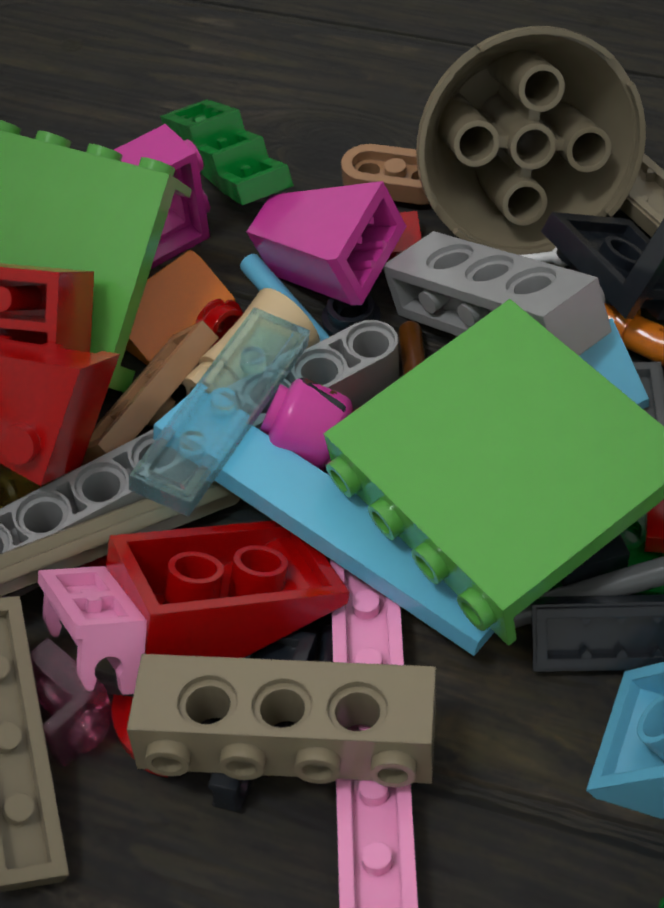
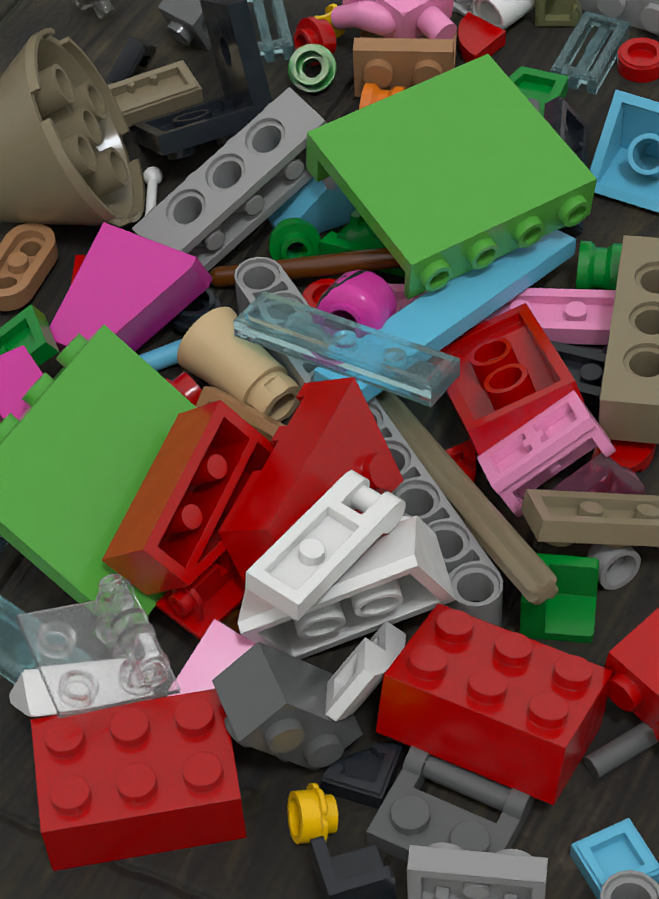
camera: 85 degrees left, 0 degrees up
none -> green wheel [576,240,622,290]

